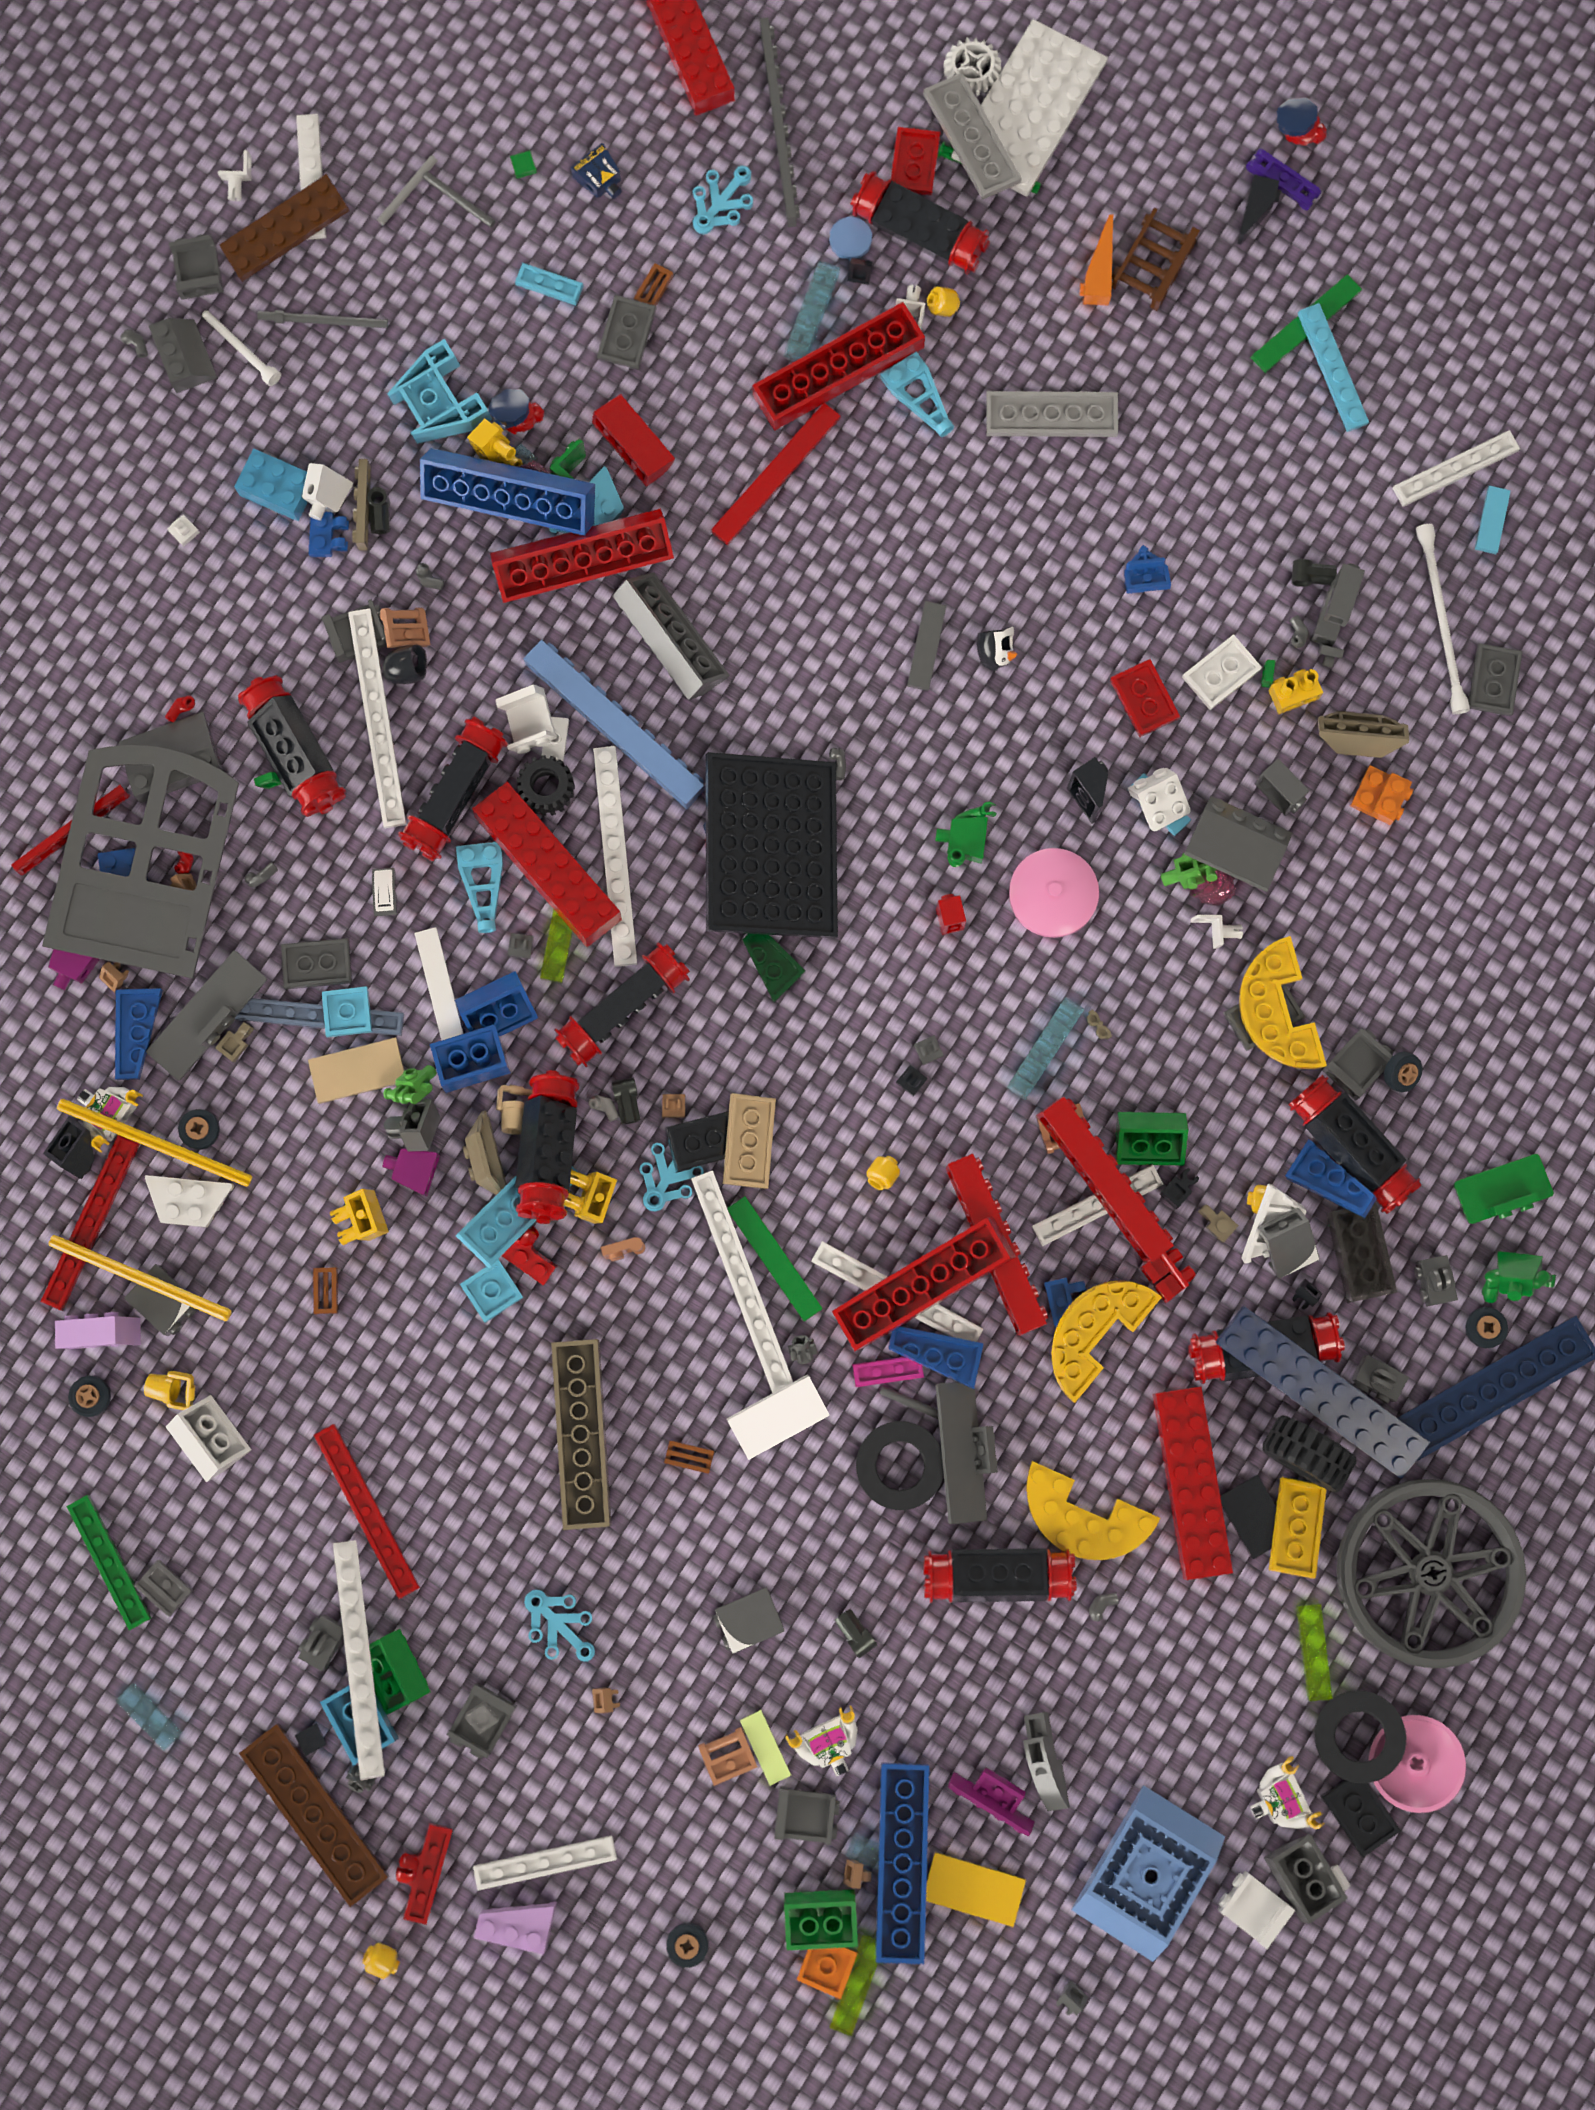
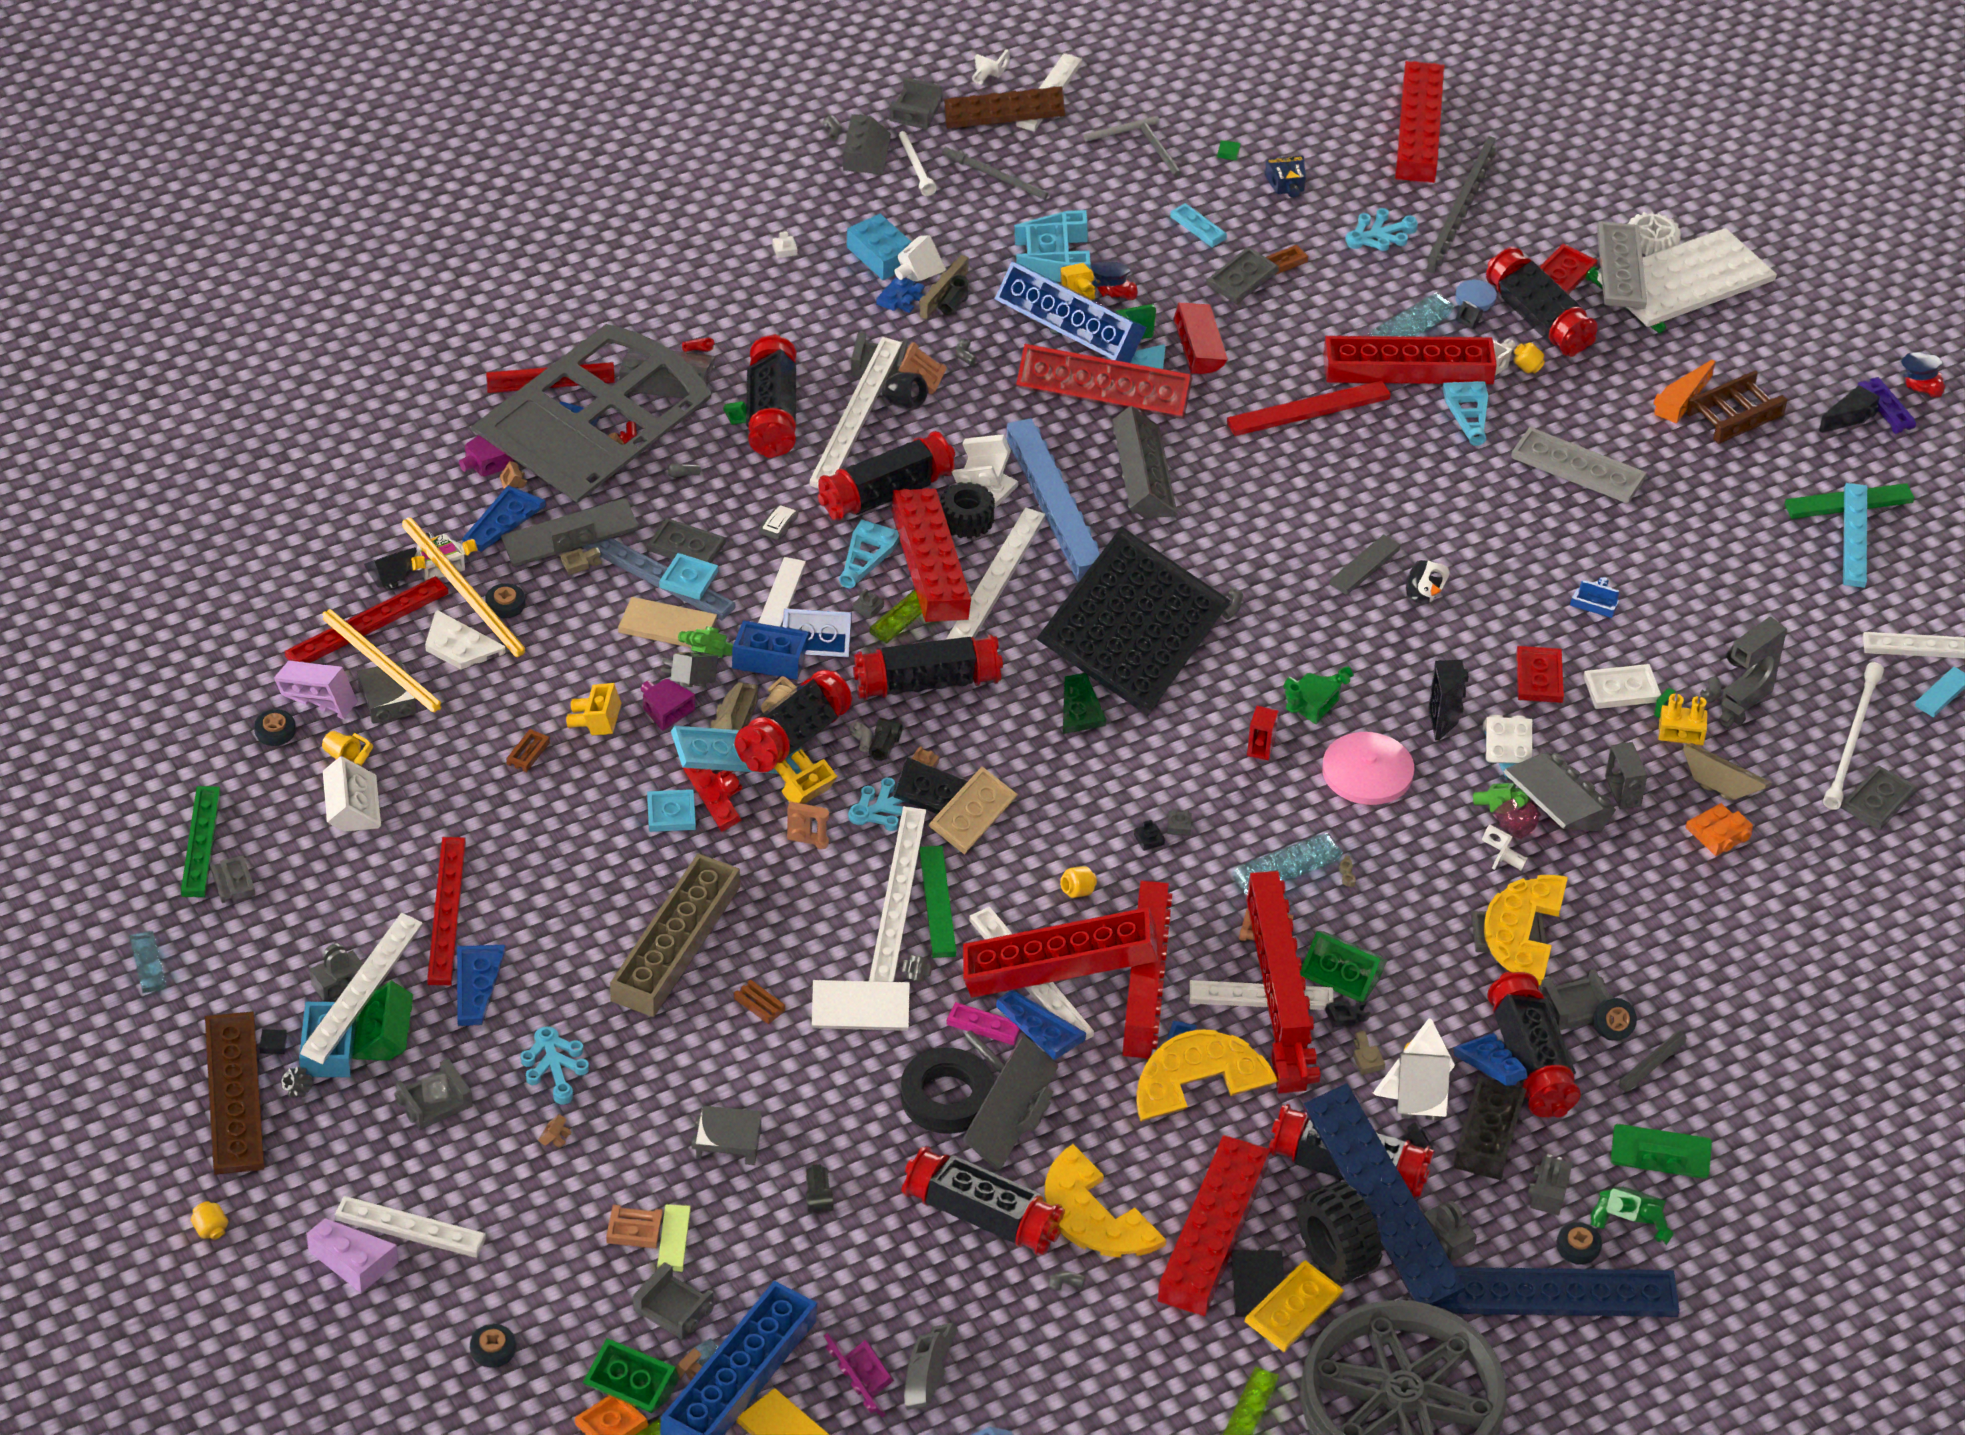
camera: 25 degrees right, 35 degrees down
red plate [396,1823,453,1925] -> none
torso [785,1705,858,1776] -> none
none -> blue wing [457,944,506,1026]
none -> dark grey axle [1618,1031,1687,1092]

